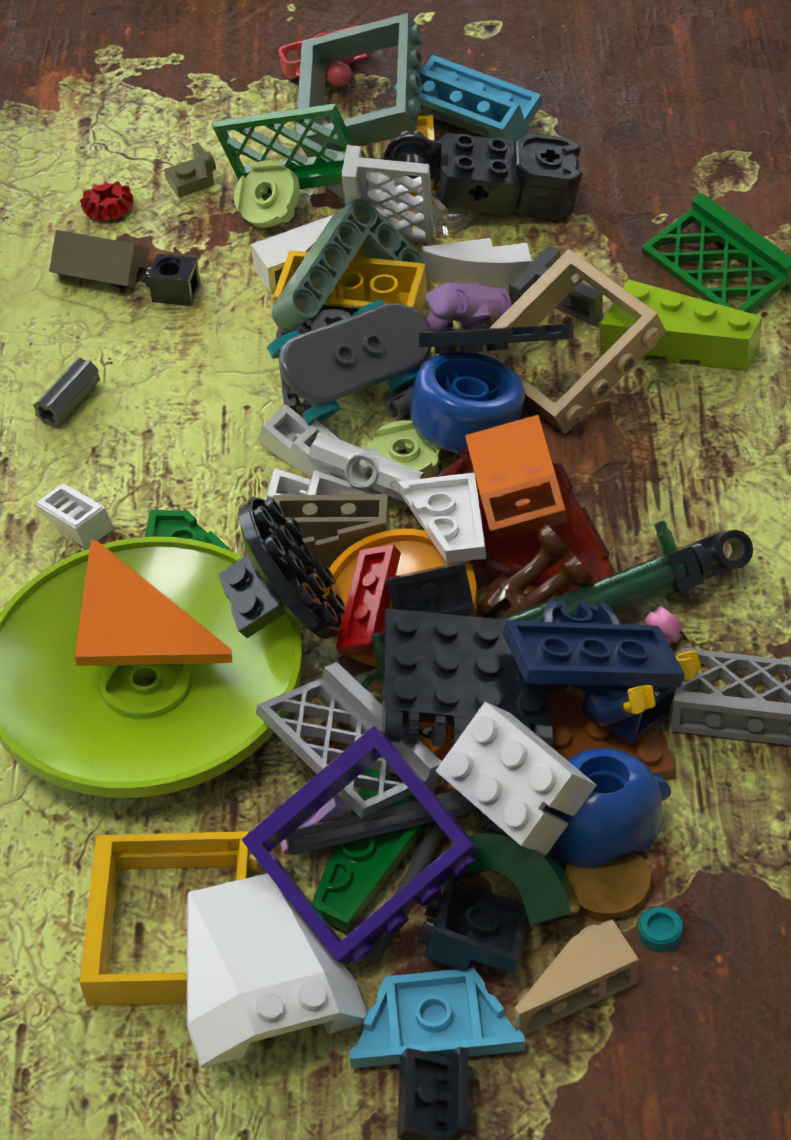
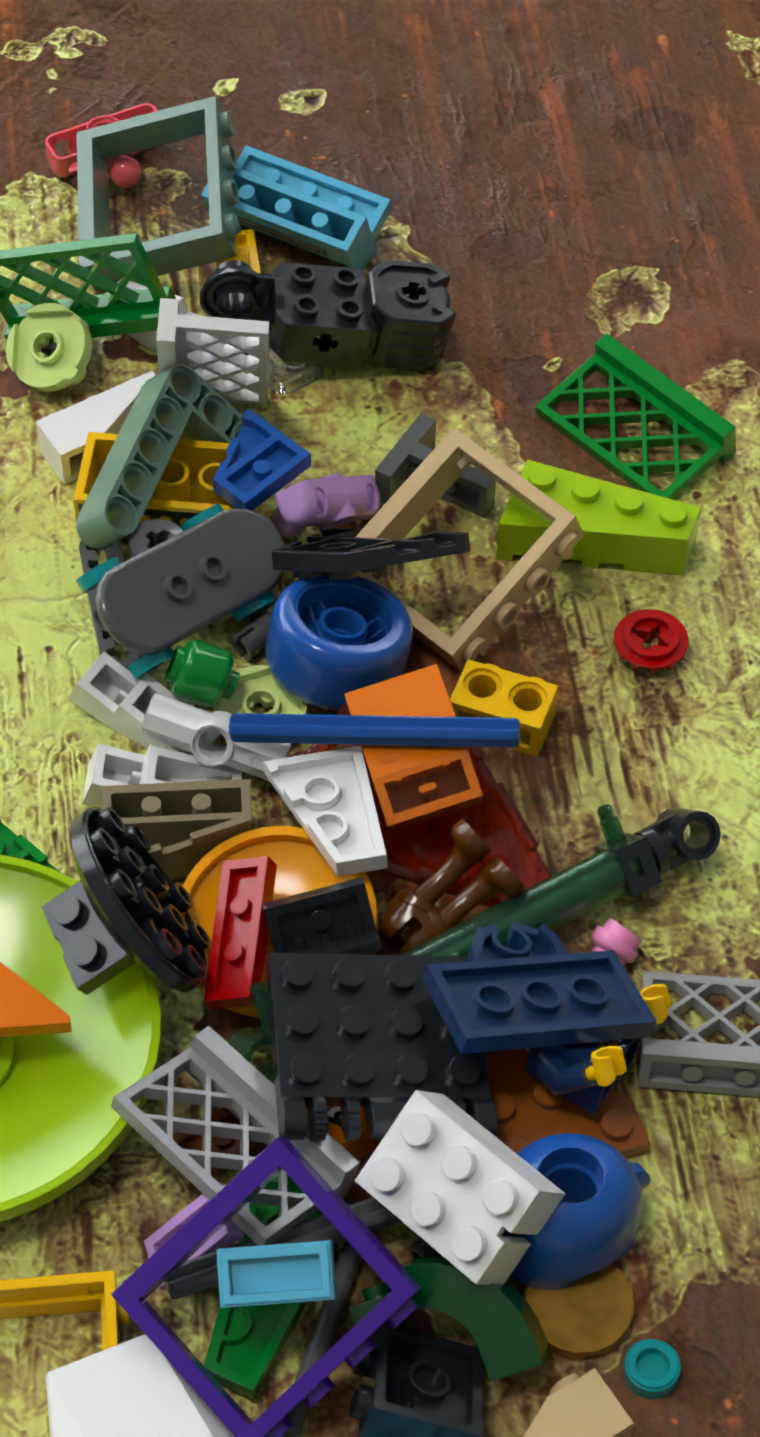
camera: 10 degrees left, 5 degrees up
white slope [422,238,531,289] -> none
none -> green head [165,640,240,709]
none -> blue wing [213,409,311,511]
none -> medium azure tile [216,1240,337,1308]
none -> blue axle [229,713,521,748]
none -> yellow brick [450,659,558,757]
none -> red gear [613,609,689,675]

